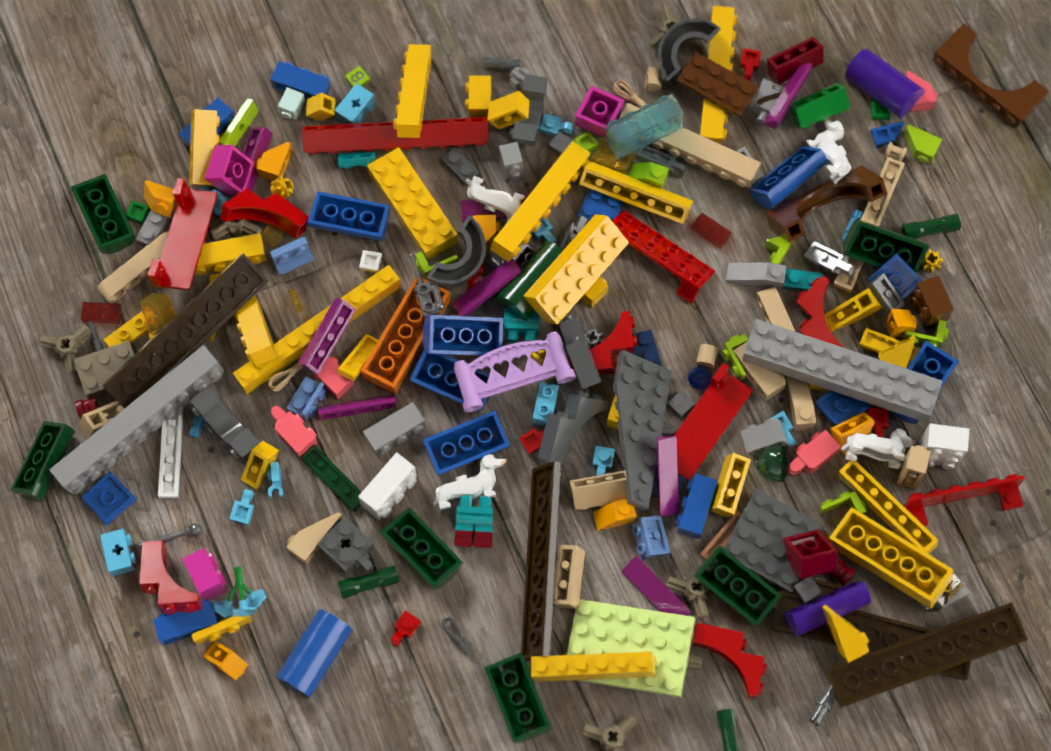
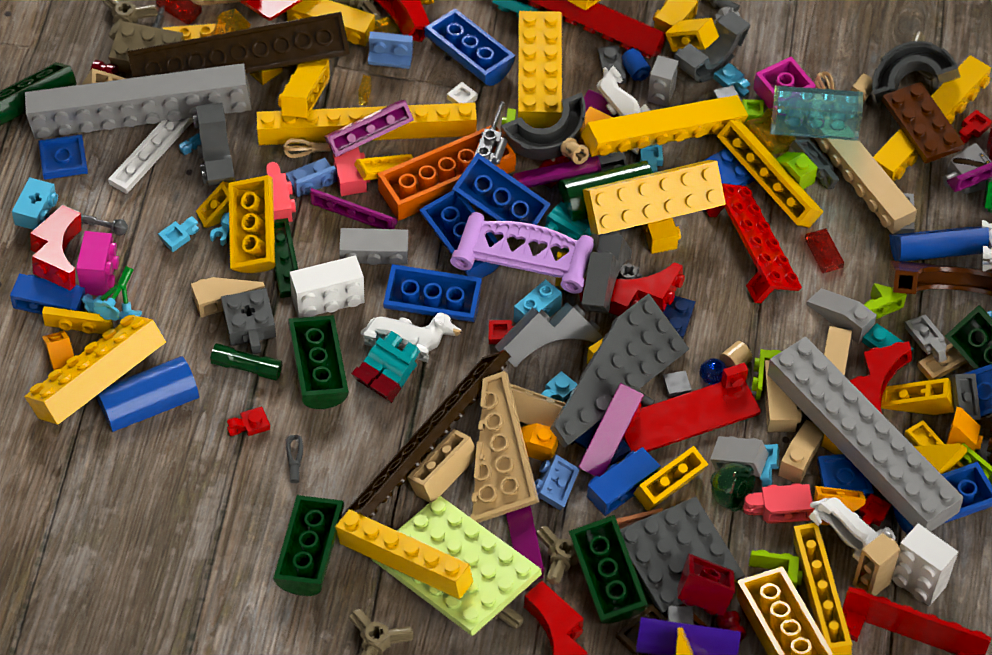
camera: 30 degrees right, 15 degrees down
none -> yellow brick [24,315,166,425]
none -> yellow brick [228,175,275,273]
none -> tan wing [470,371,539,523]
none -> tan bush [560,138,589,165]
none -> blue brick [621,49,651,81]

